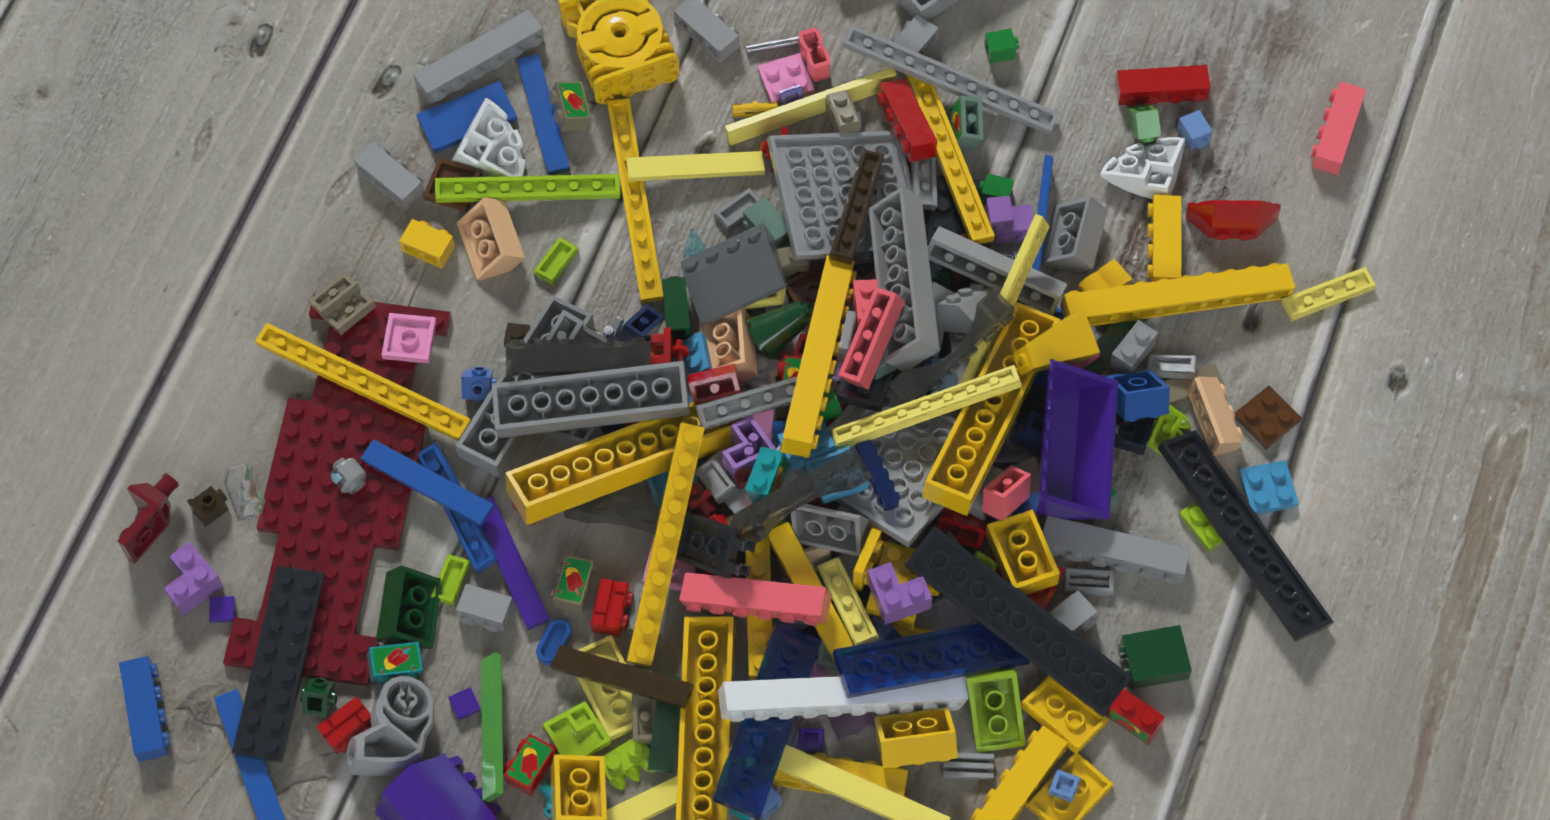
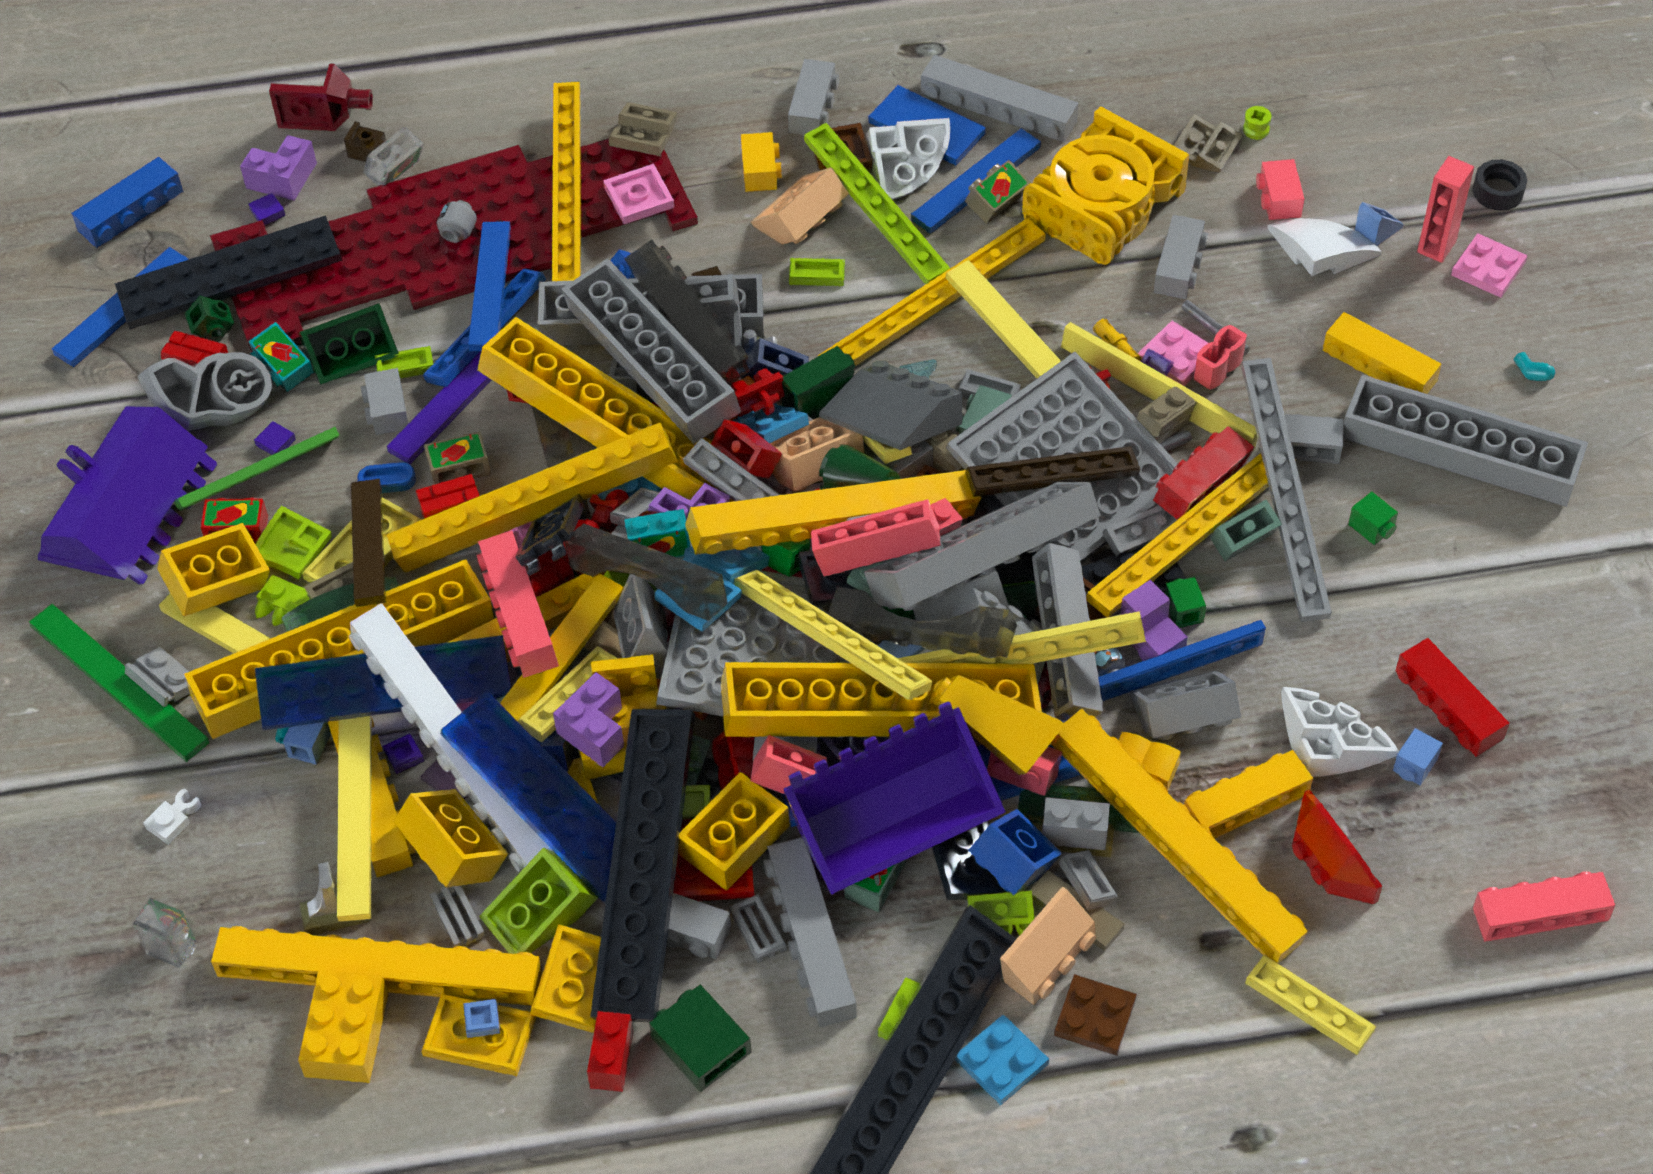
camera: 60 degrees right, 10 degrees down
clear blue piece [856,439,900,512] -> none
bright green slope [1126,104,1161,142] -> none

